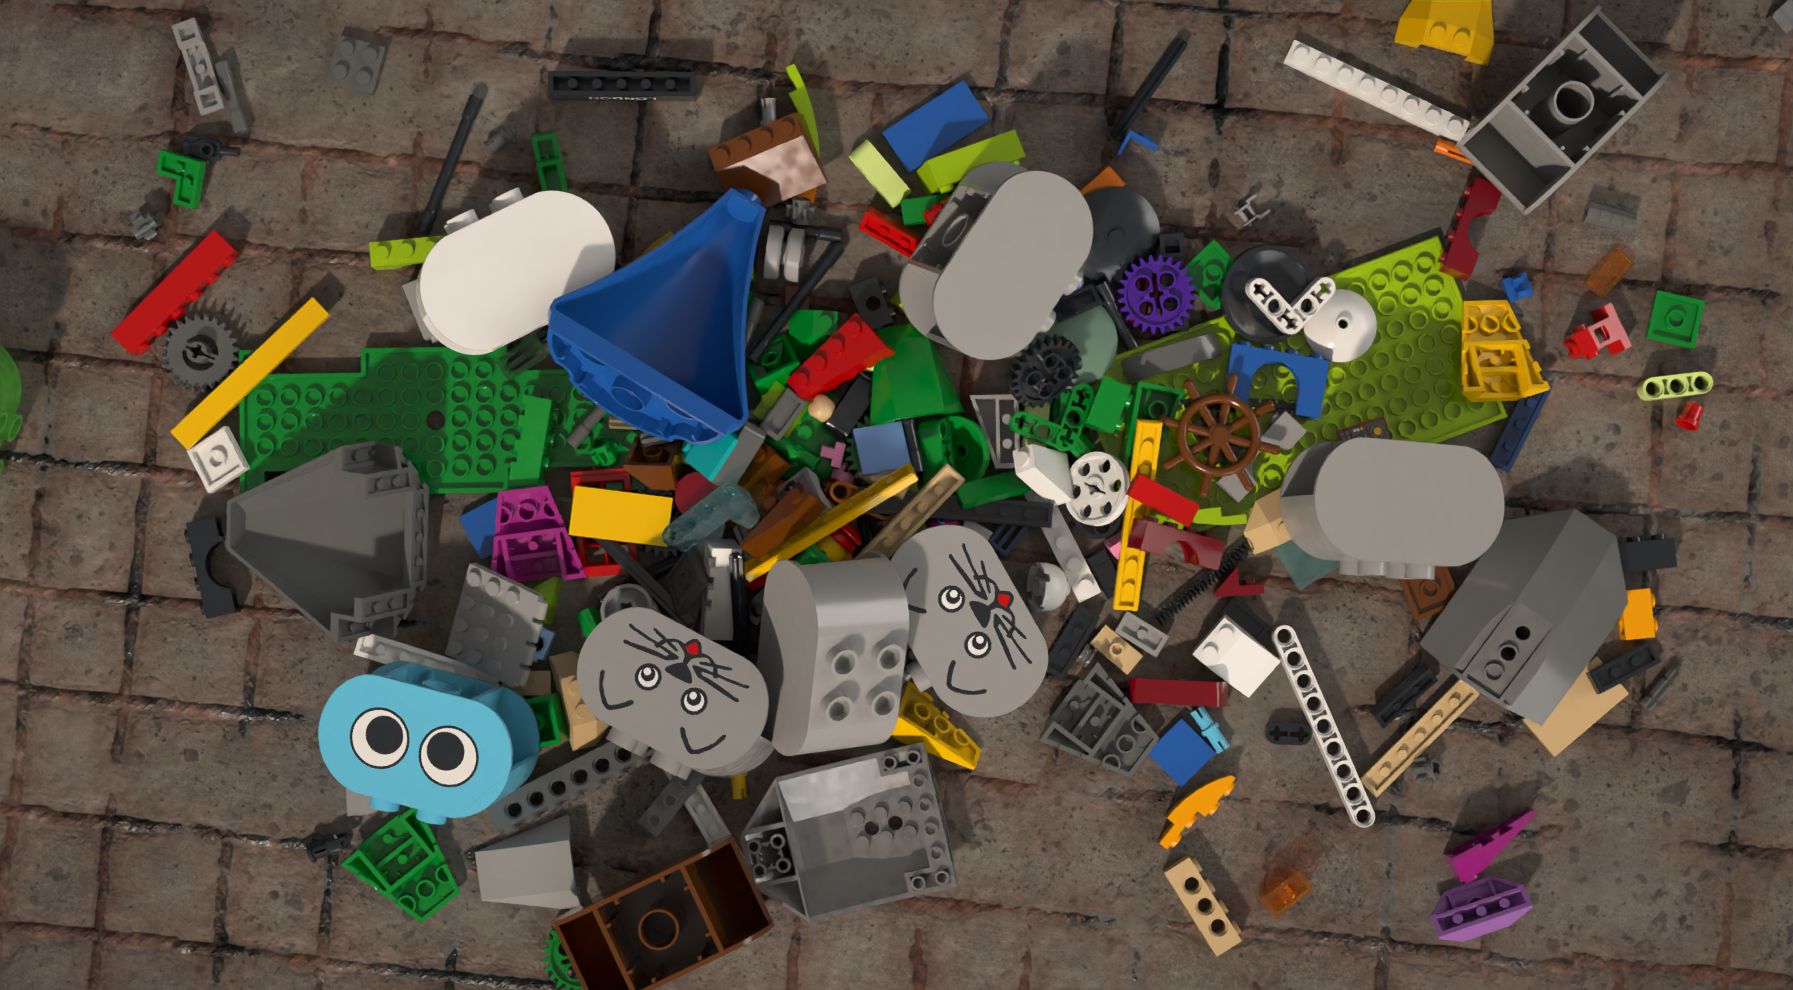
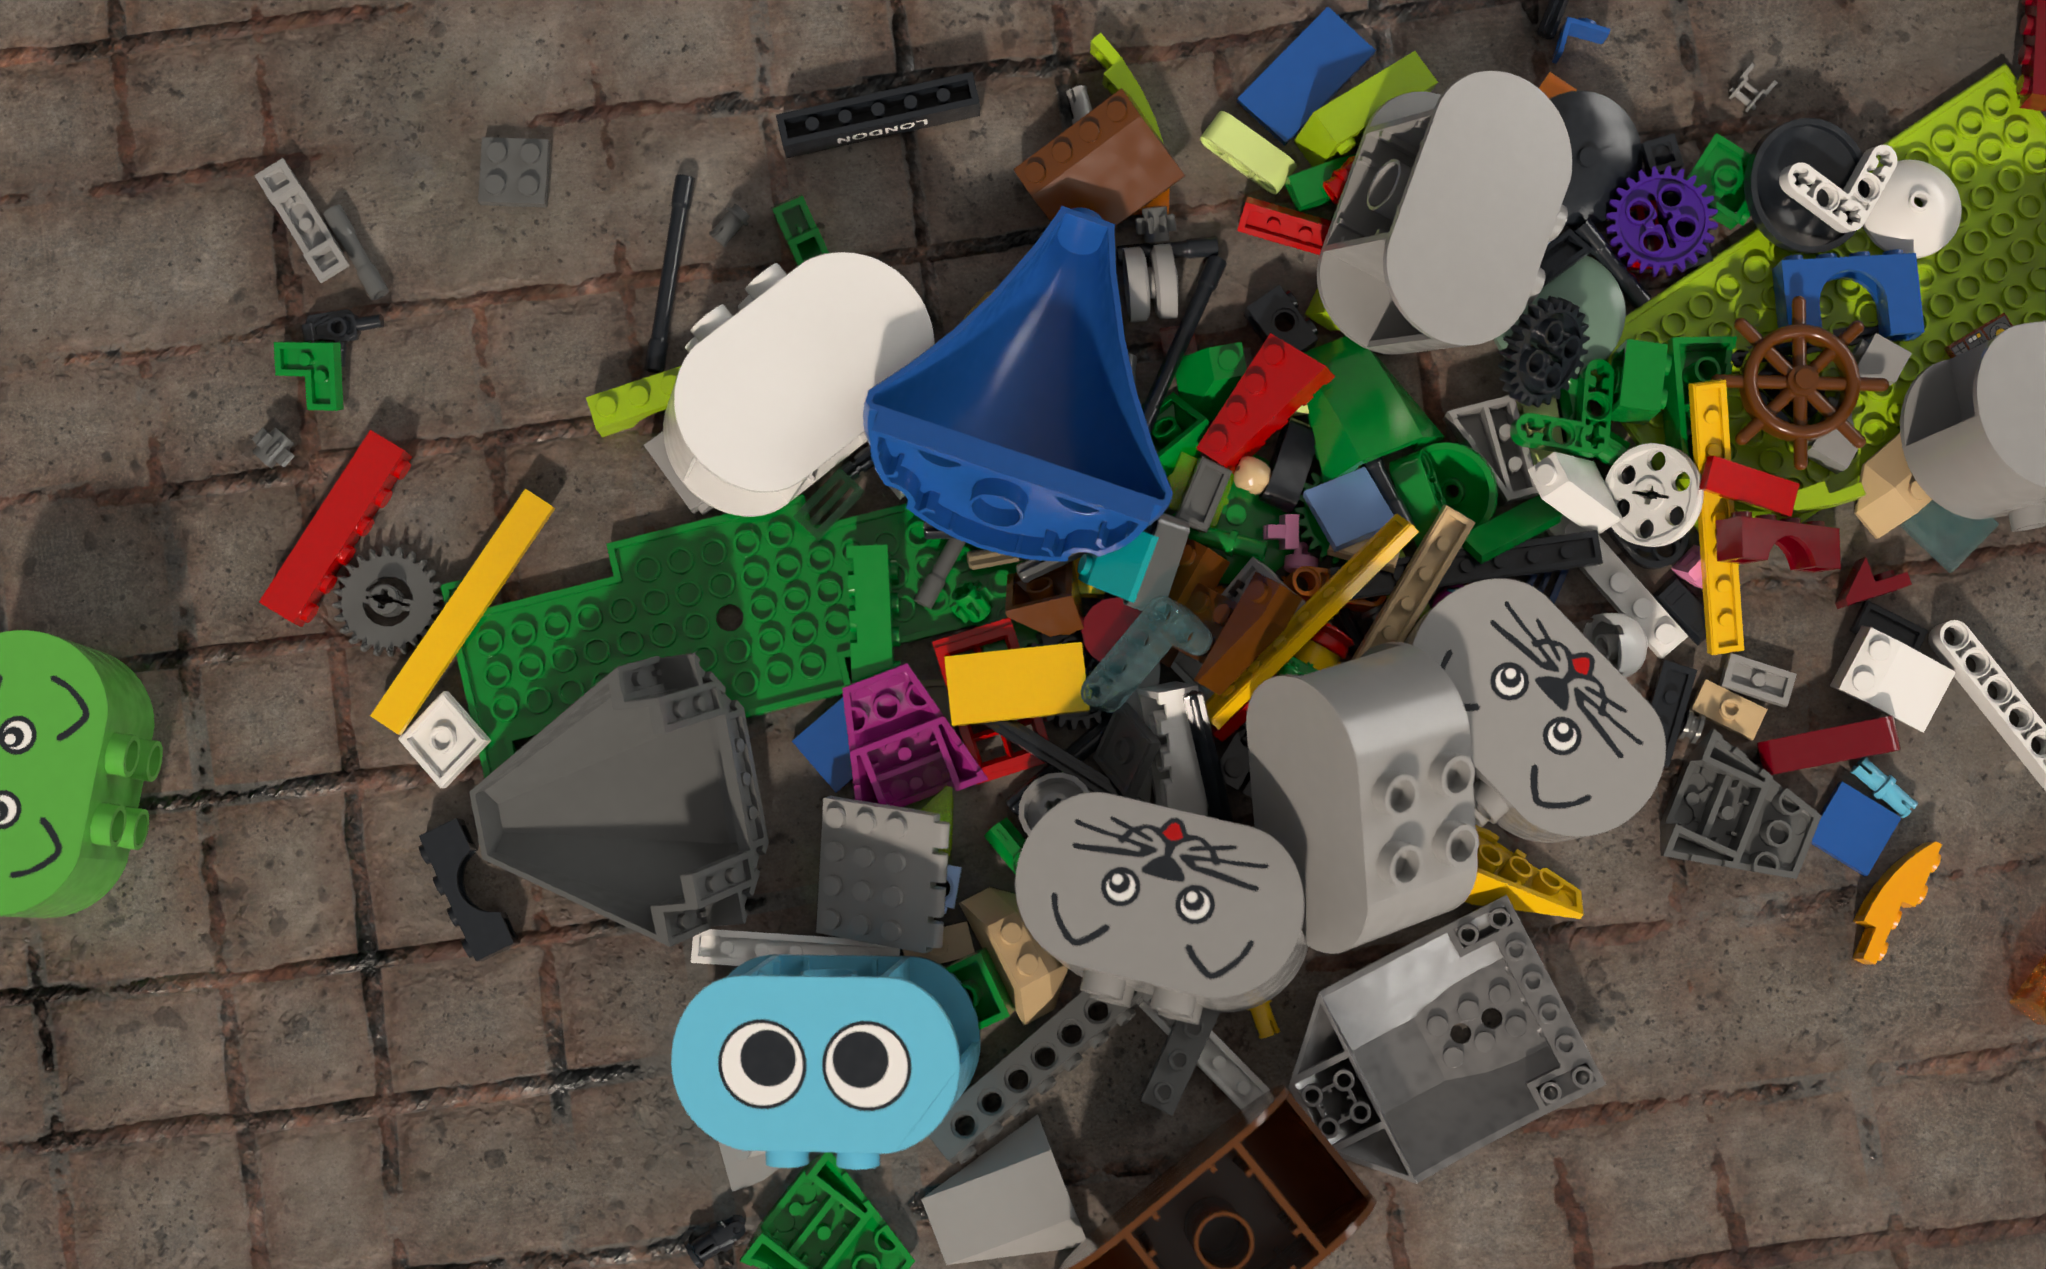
camera: 15 degrees left, 5 degrees down
dark grey slope [1121,332,1221,384] -> none
black piece [1156,541,1253,627] -> none
tan brick [1162,855,1242,956] -> none
black beam [1264,722,1312,746] -> none

